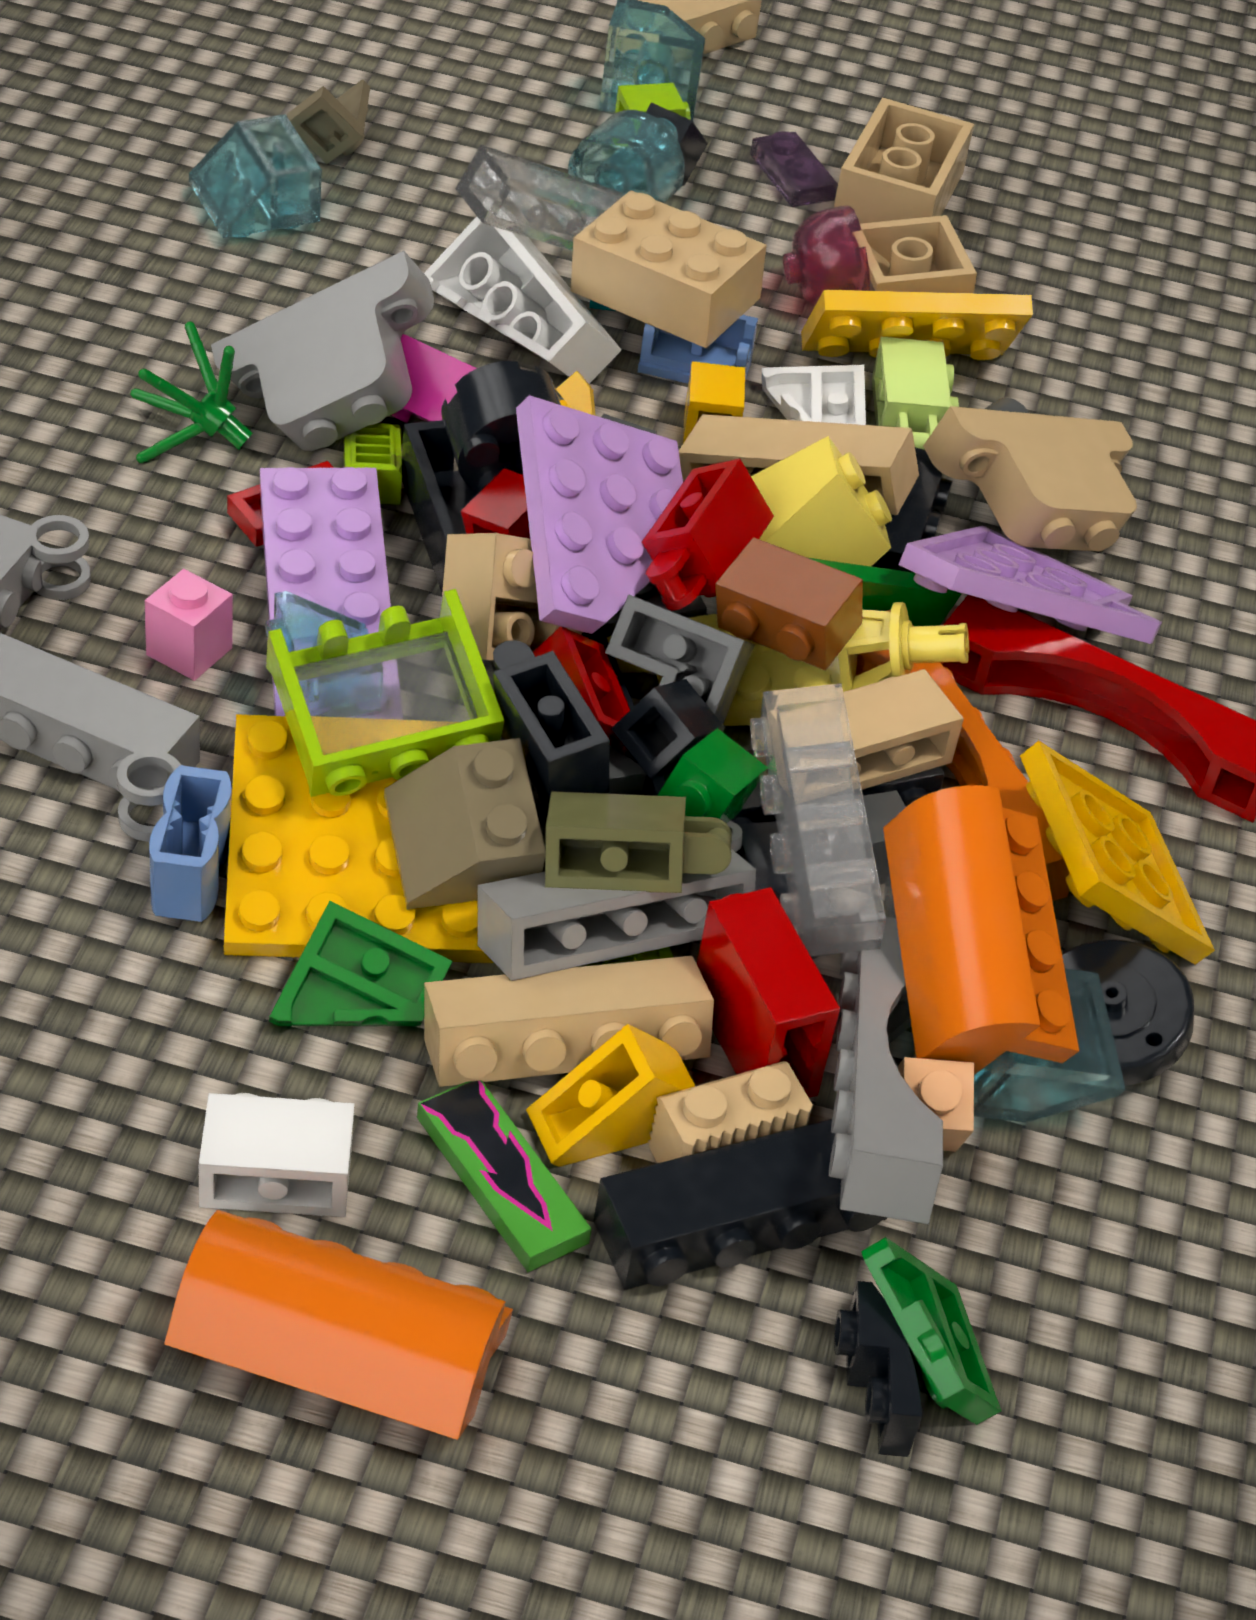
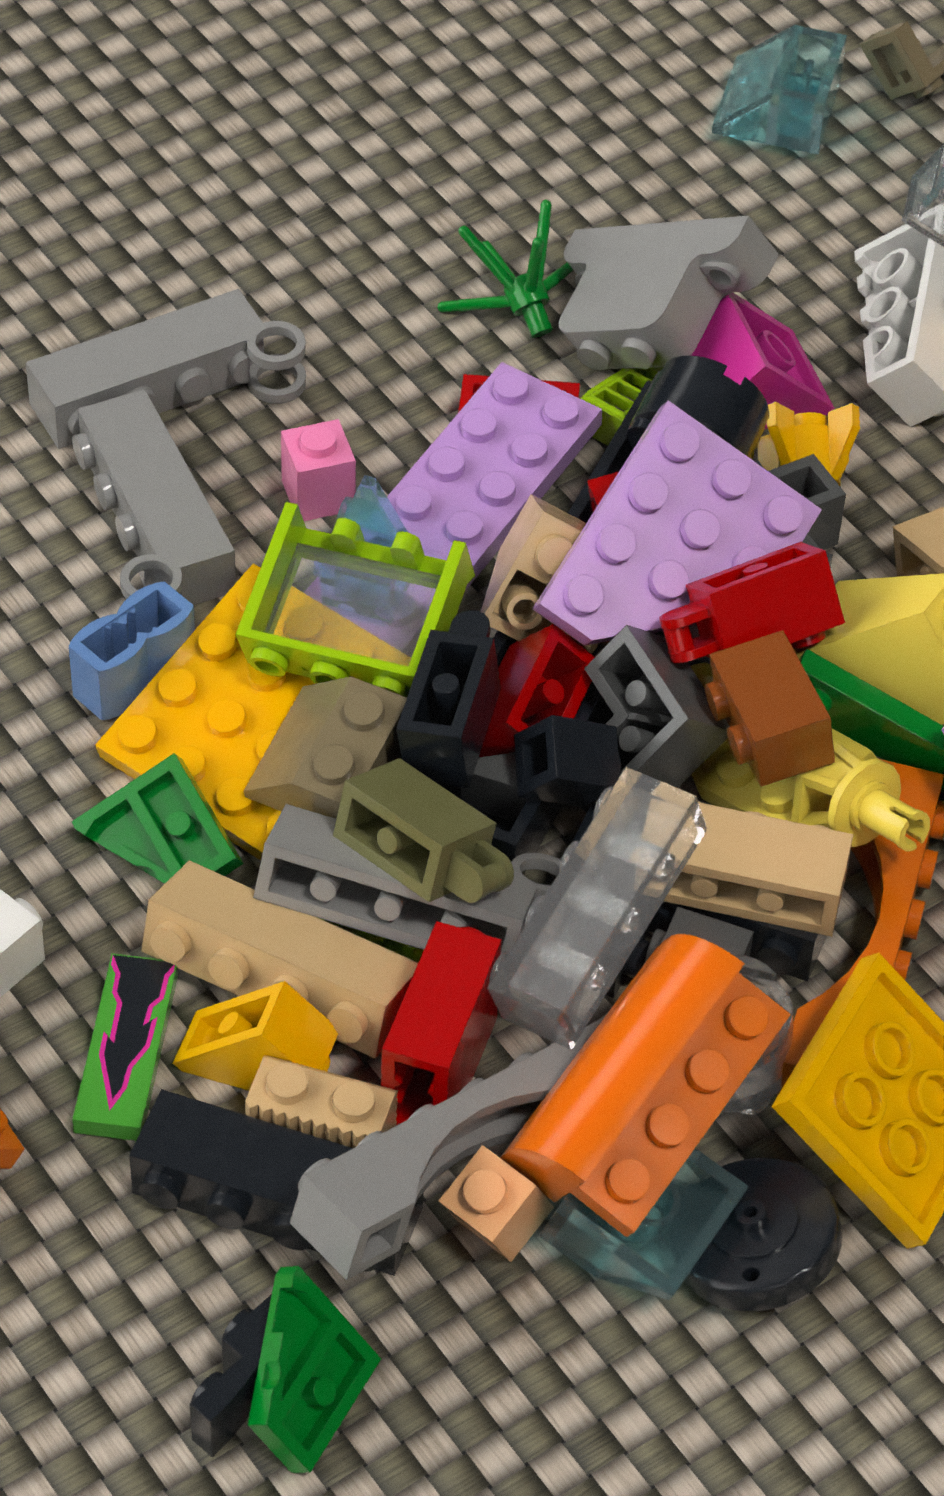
camera: 45 degrees right, 5 degrees up
green brick [657,728,768,823] -> none

